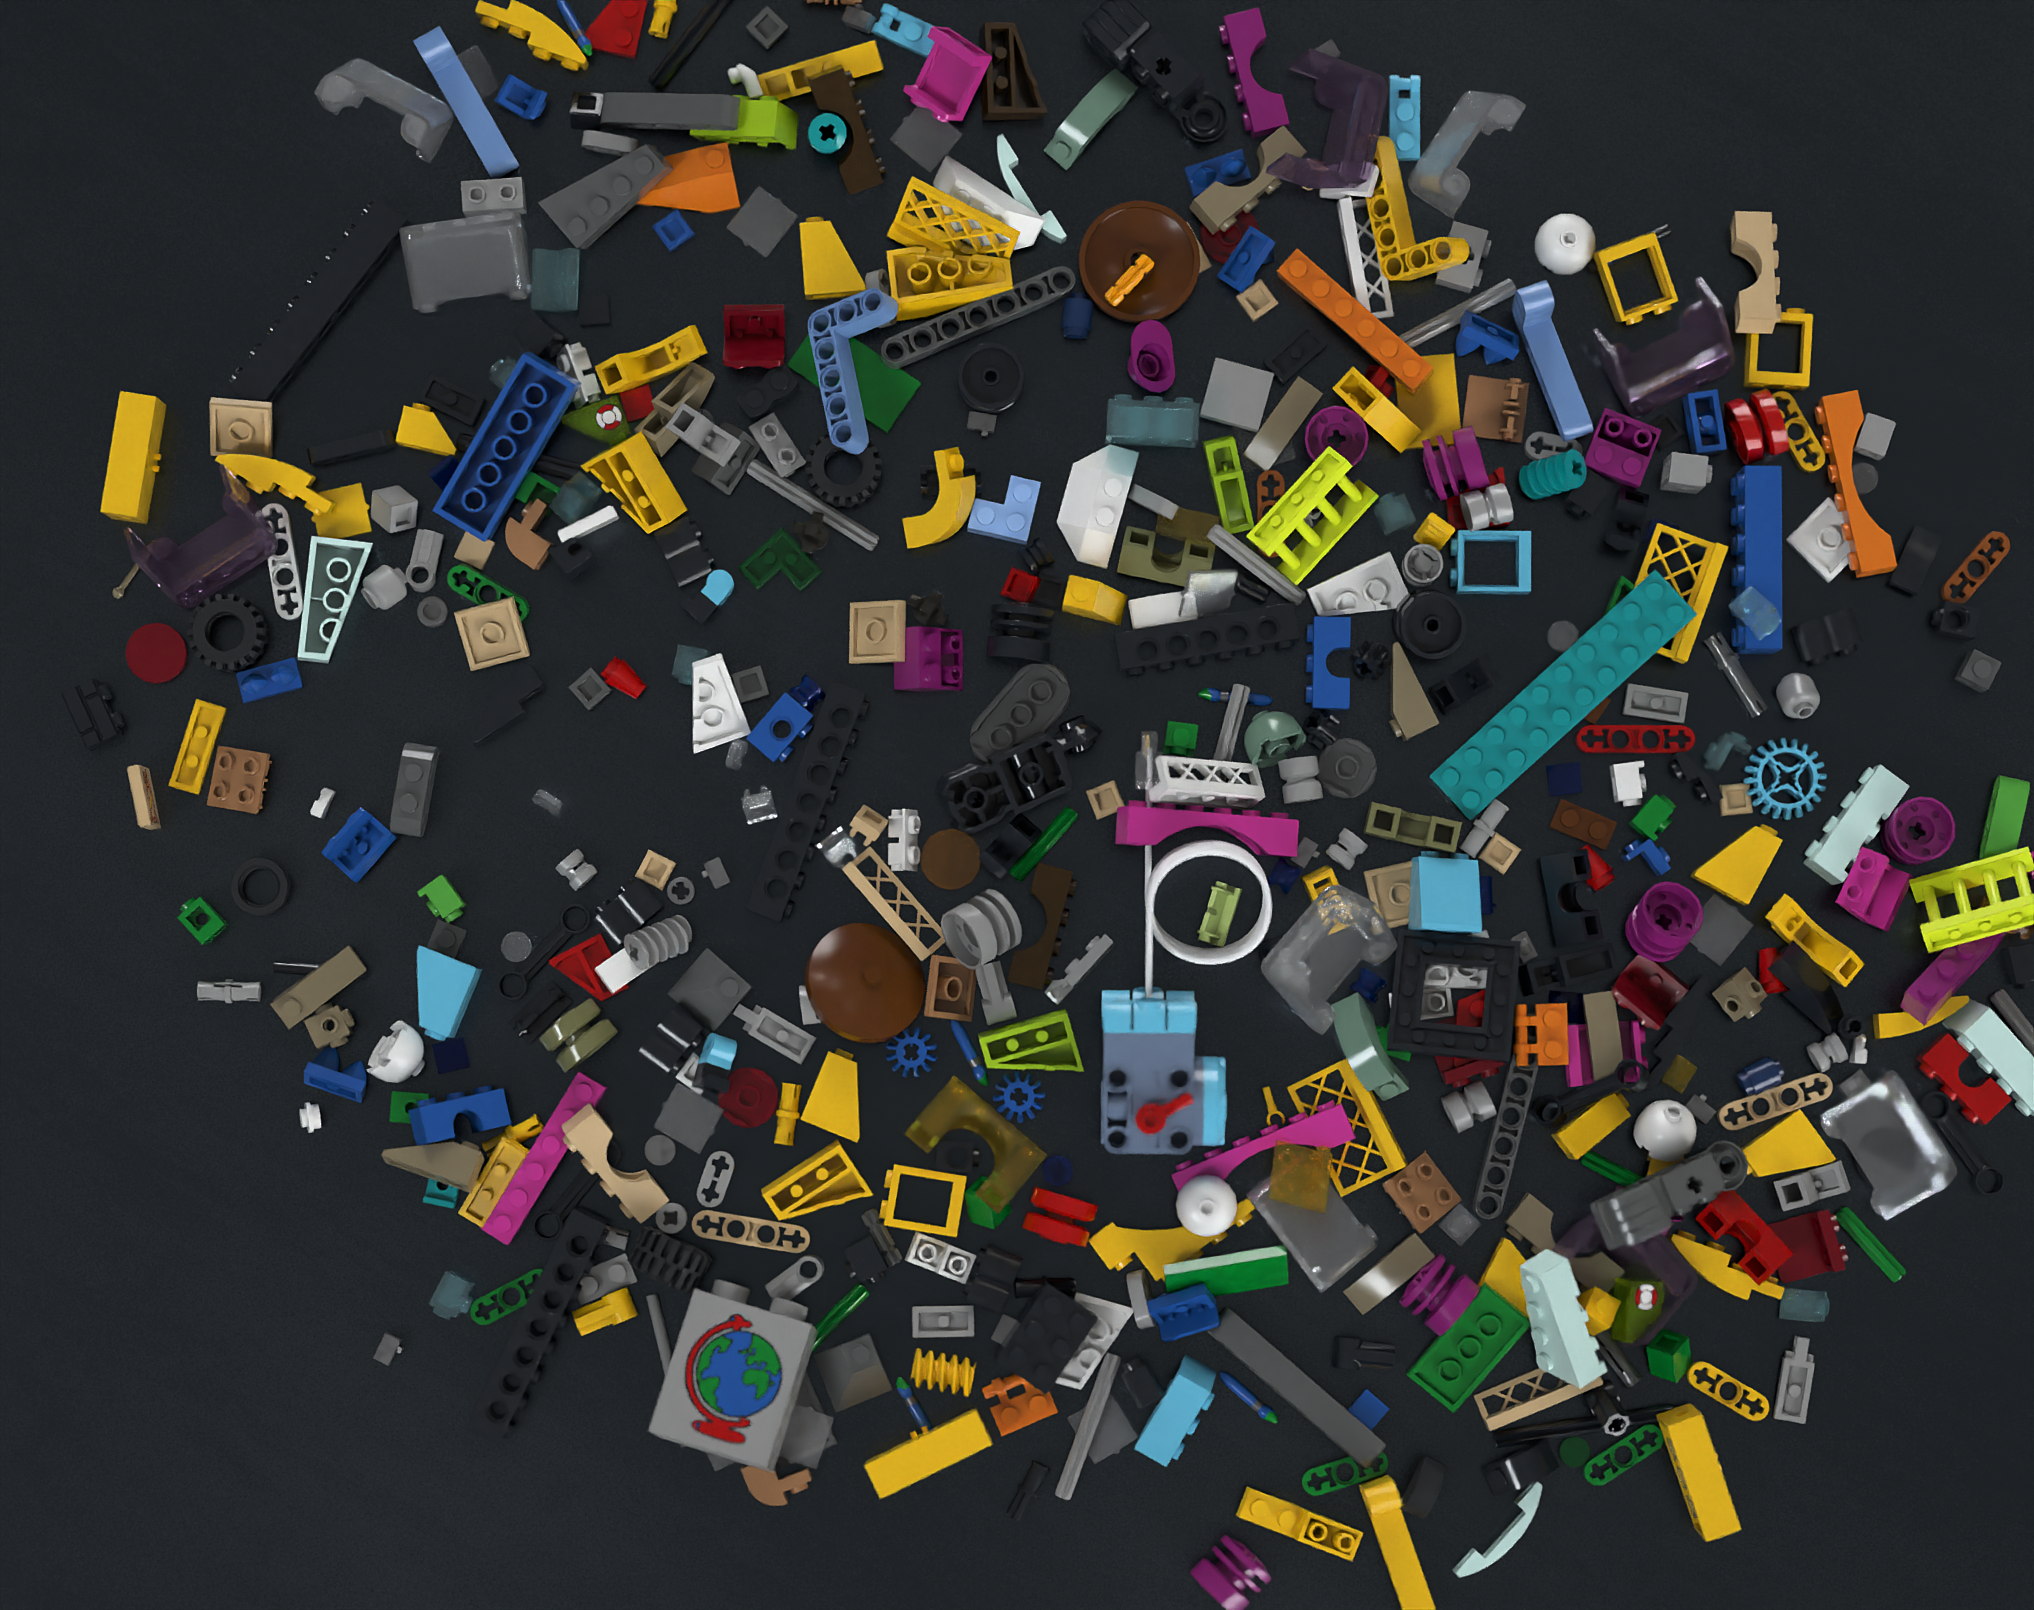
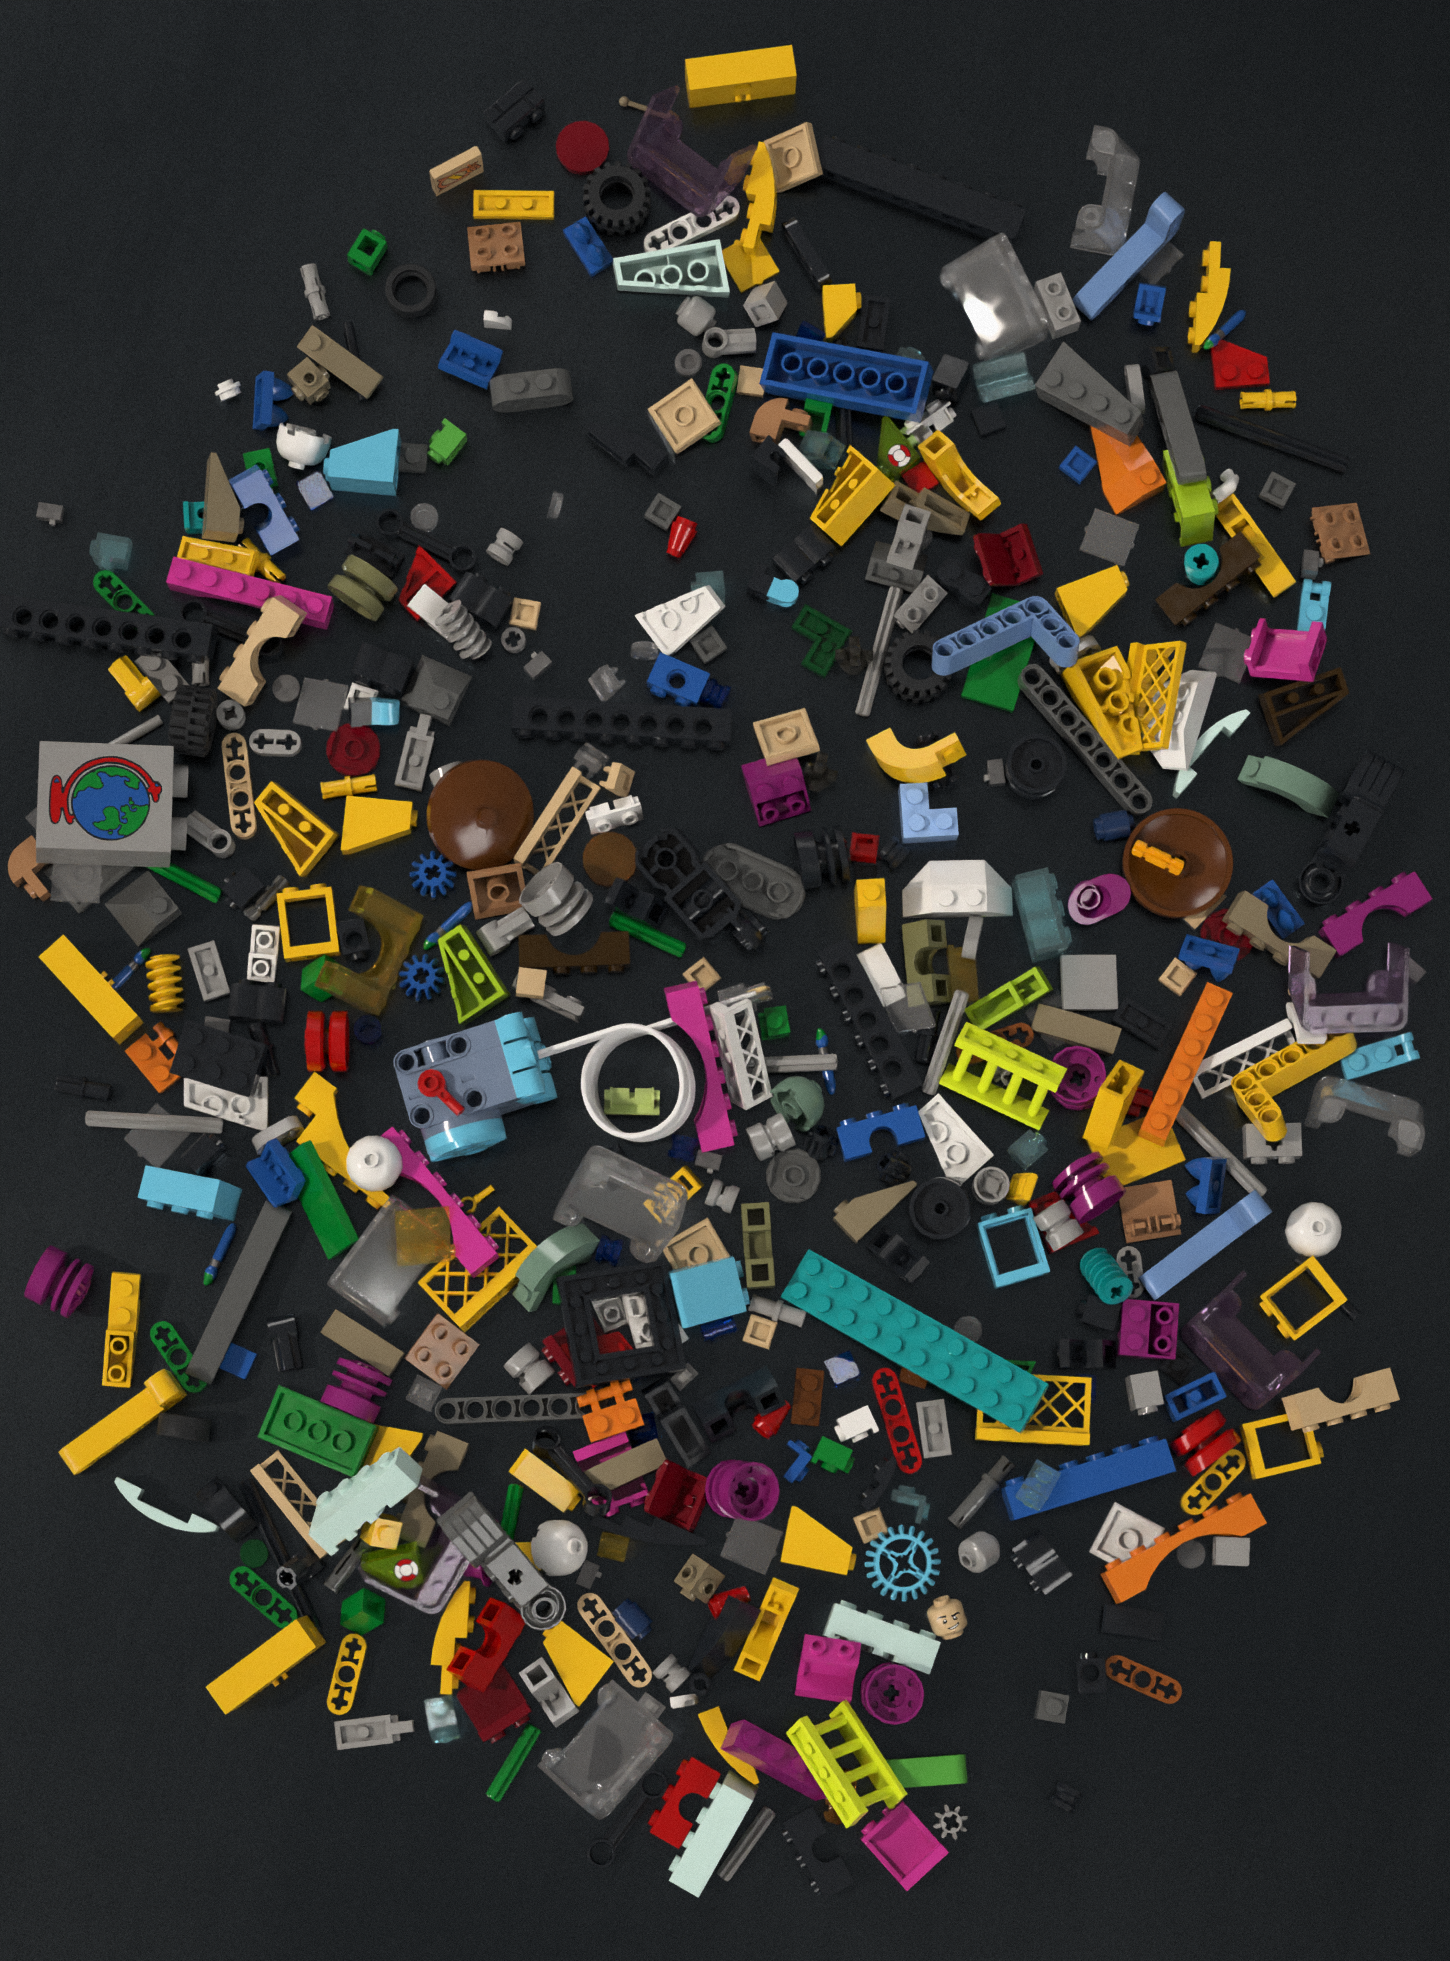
camera: 75 degrees right, 5 degrees down
none -> tan tile [516,967,547,1000]
none -> tan head [927,1595,967,1640]

